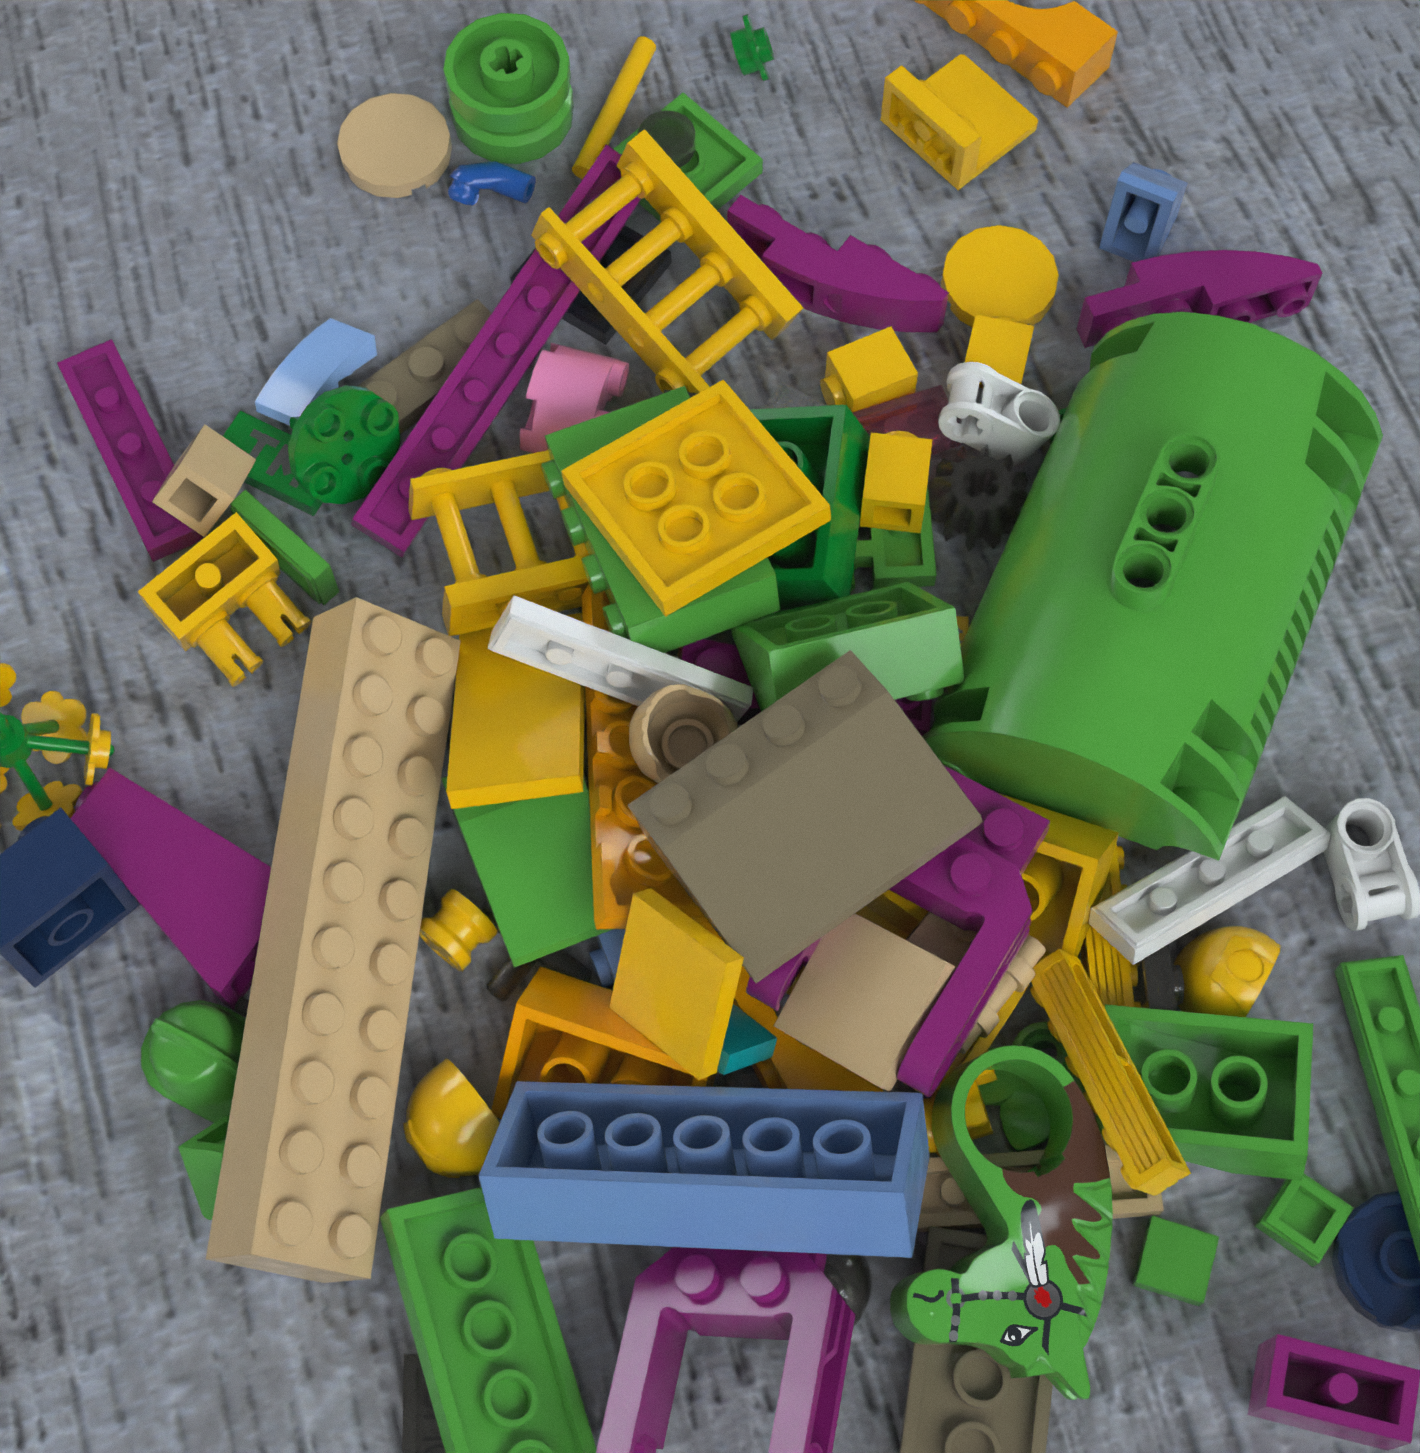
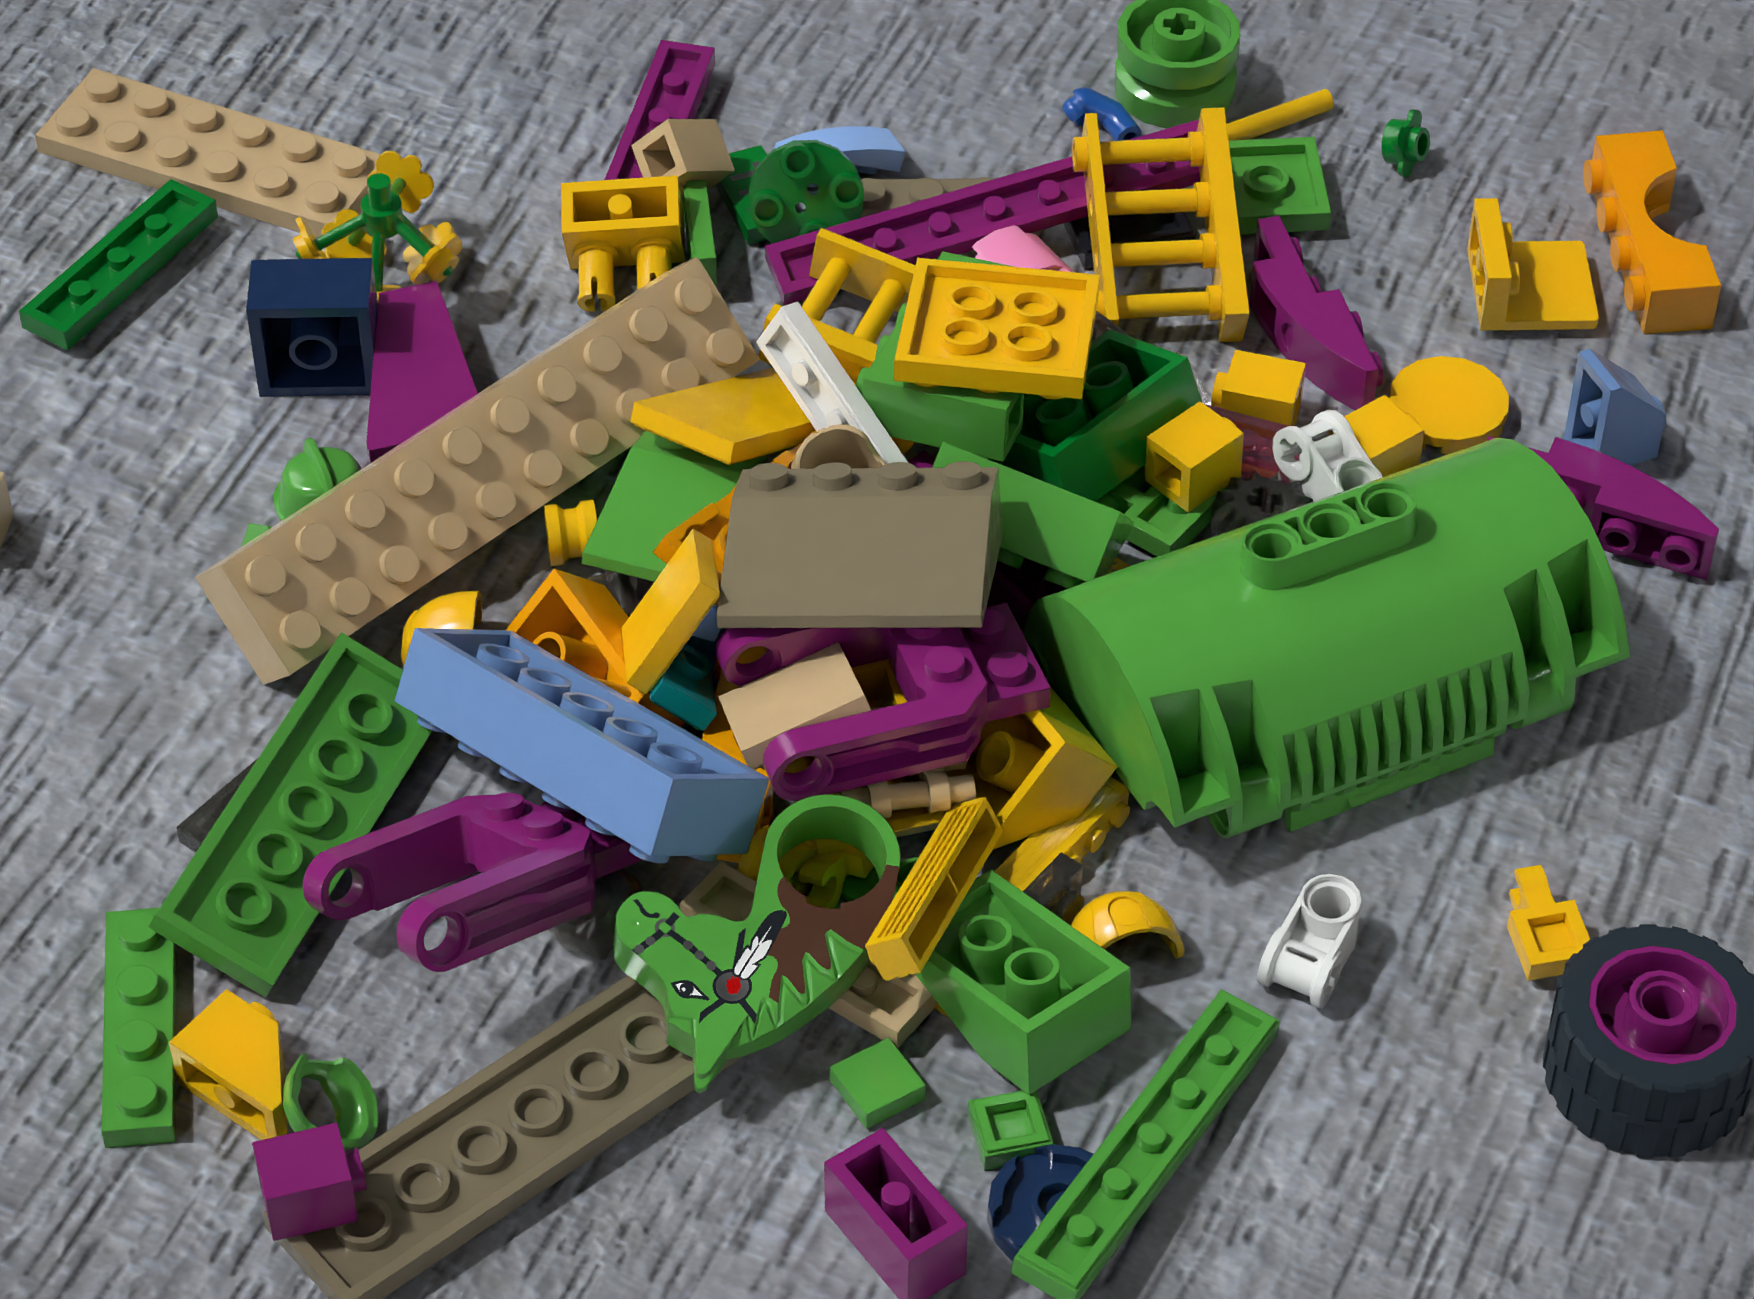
camera: 40 degrees right, 20 degrees down
tan tile [337,93,452,198] -> none
clear smoke tile [638,110,696,168] -> none
white tile [1089,796,1331,965] -> none

